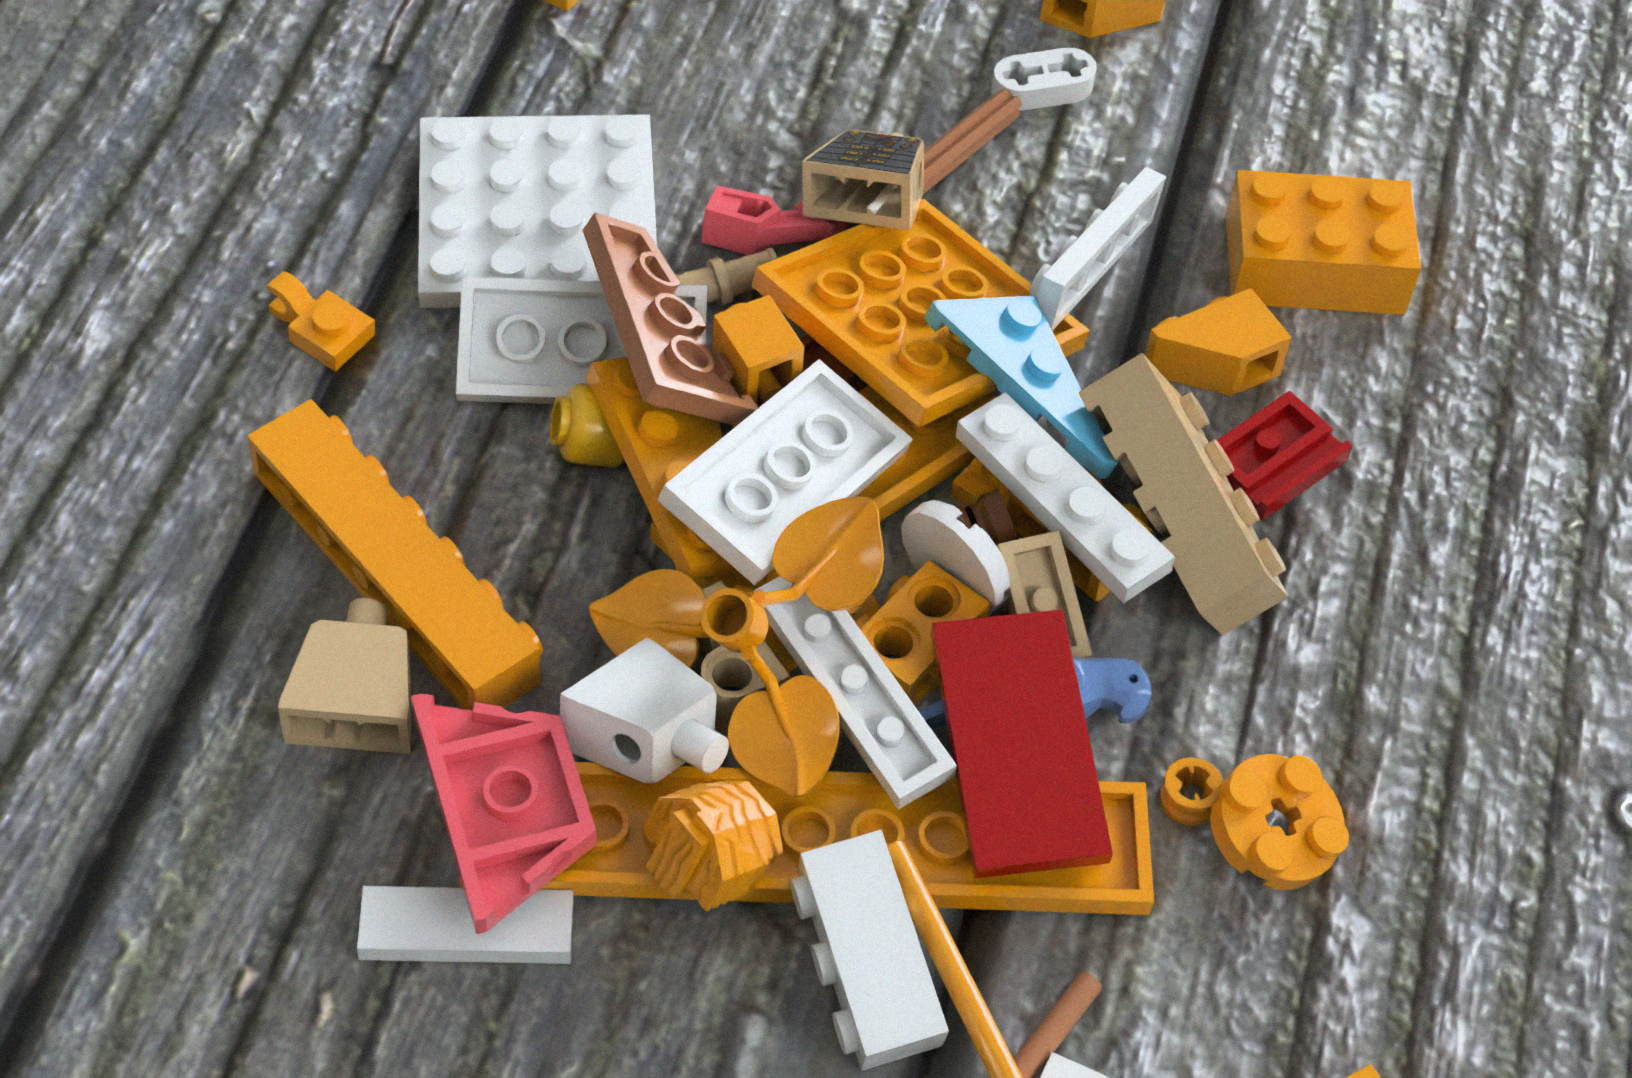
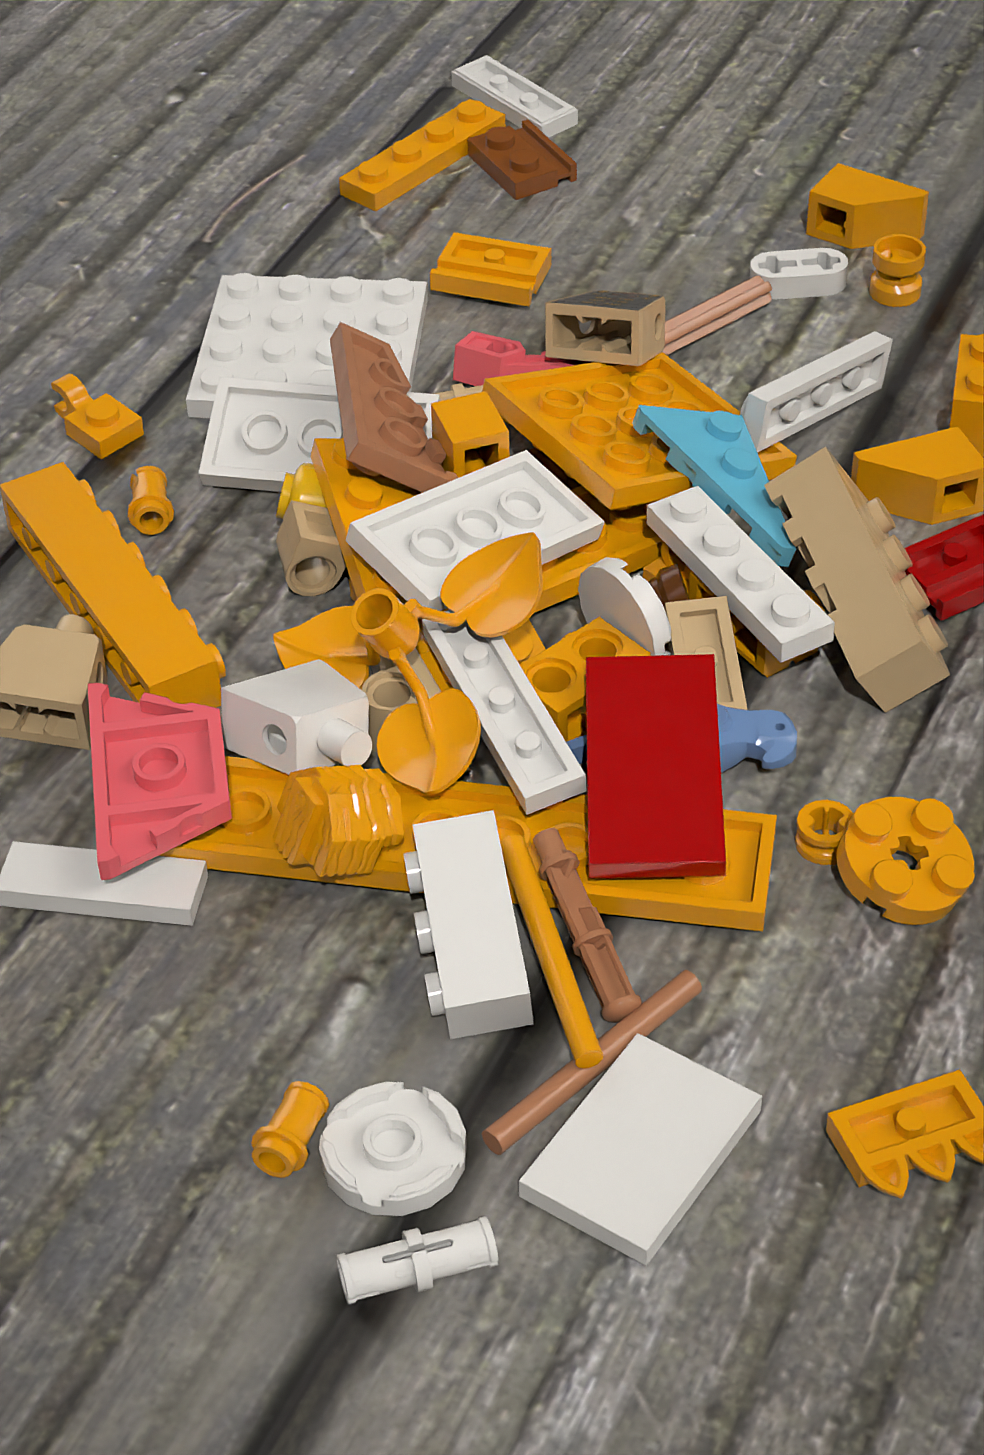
camera: 15 degrees right, 10 degrees down
none -> light orange pin [128,466,174,535]
none -> tan plate [276,500,346,596]
none -> light orange plate [430,232,552,307]
none -> nougat piece [533,828,642,1023]
none -> light orange wheel [869,234,926,307]

